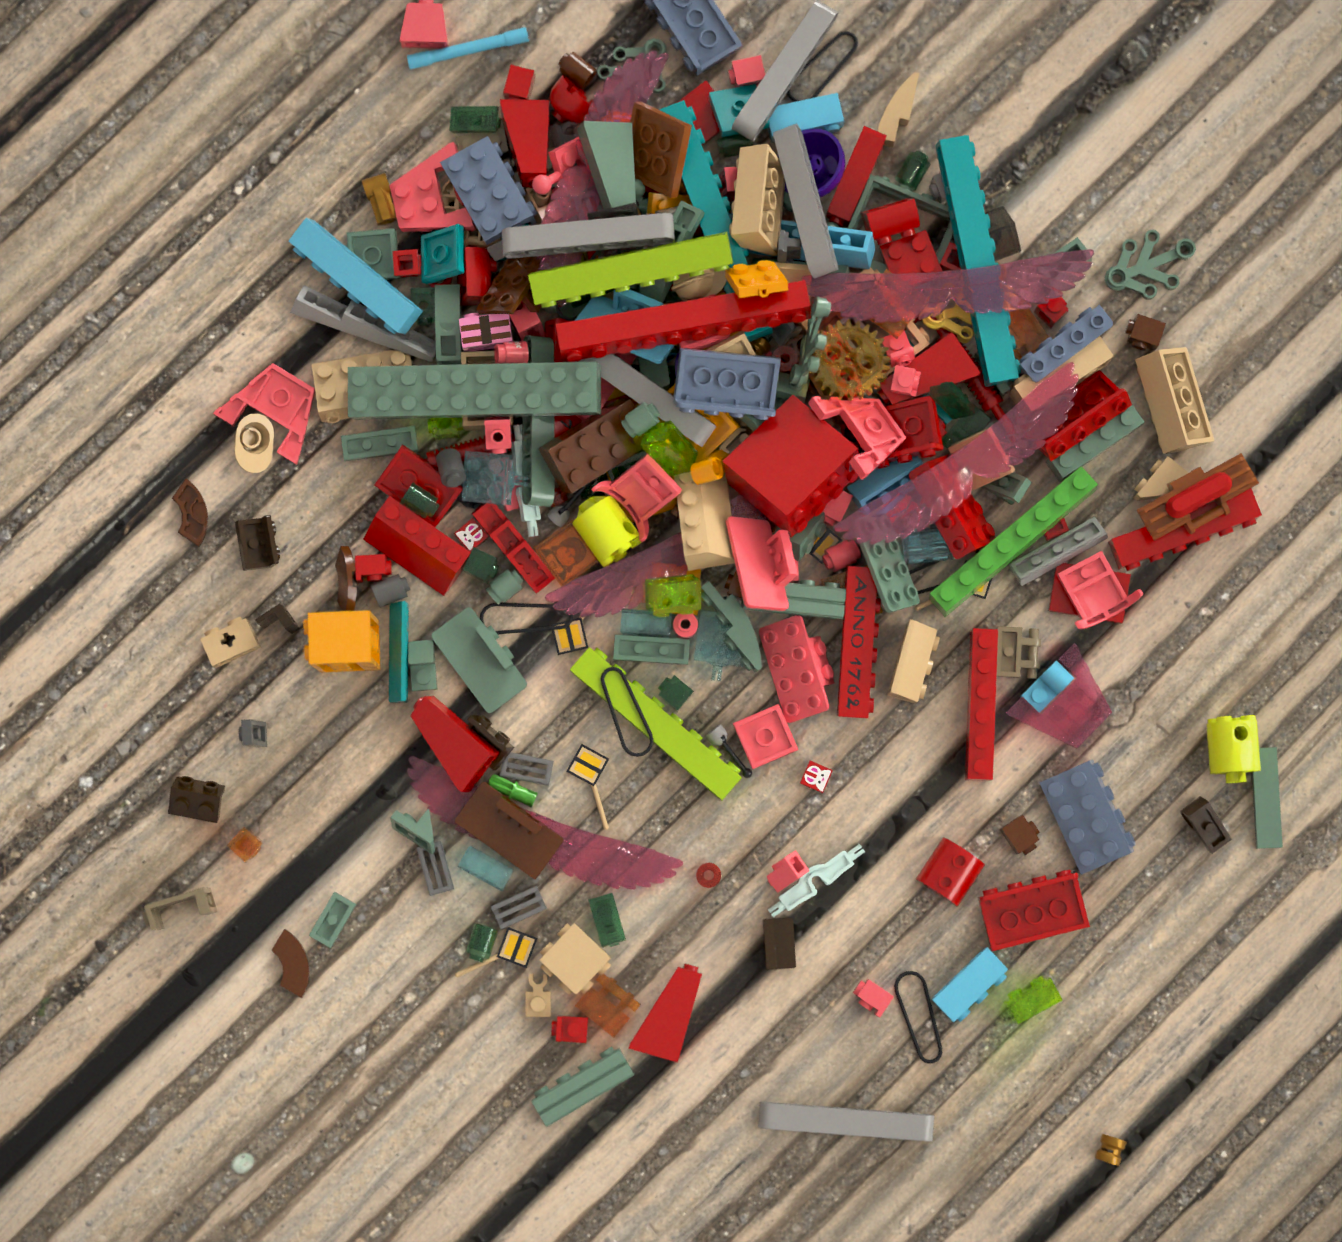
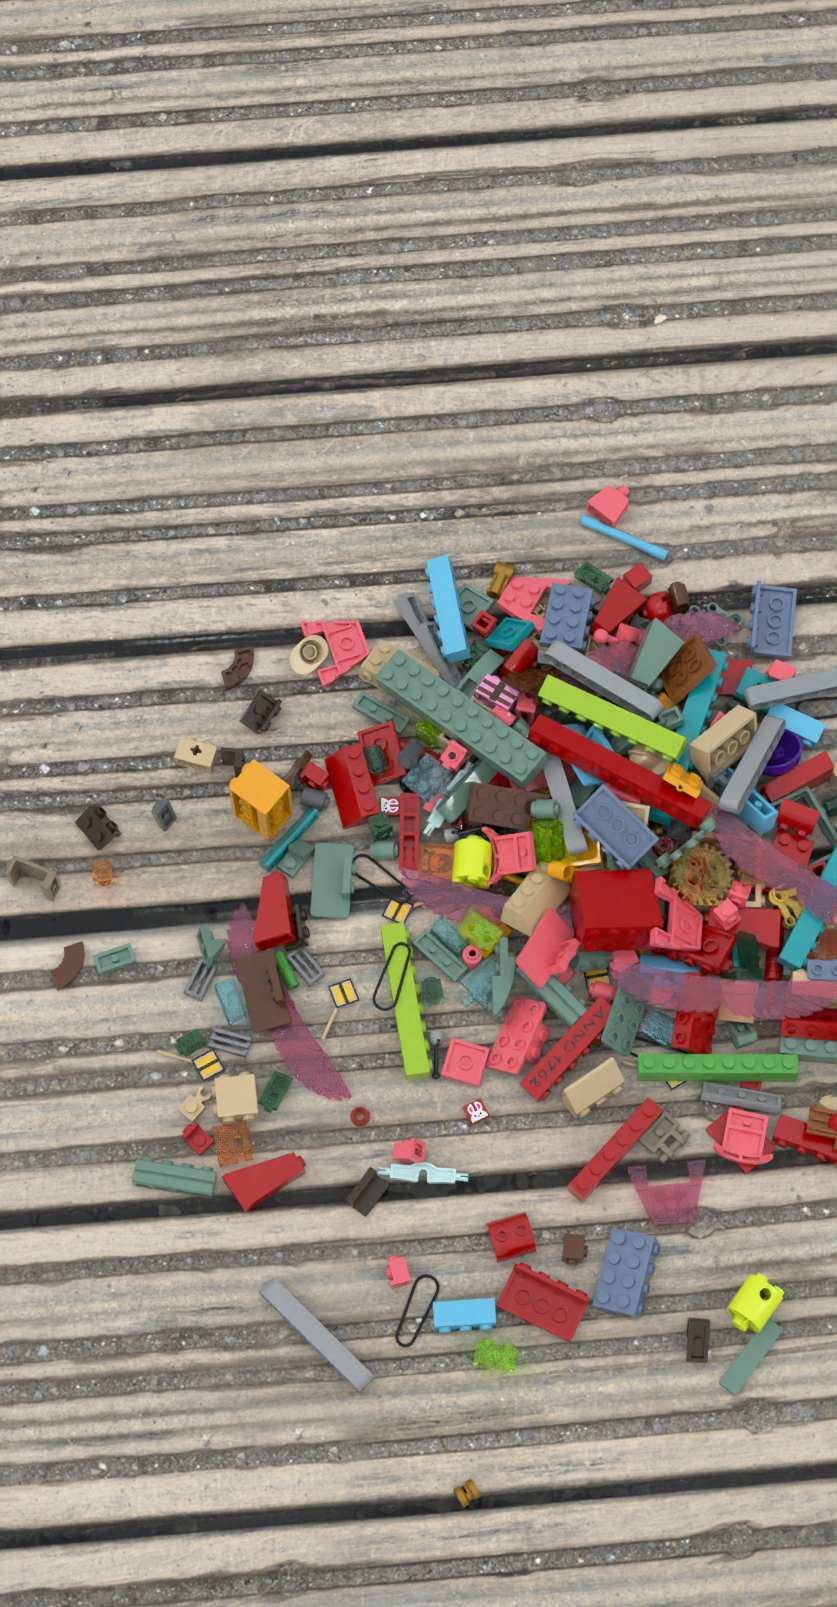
camera: 40 degrees right, 15 degrees down
medium azure plate [1020,660,1074,714] -> none

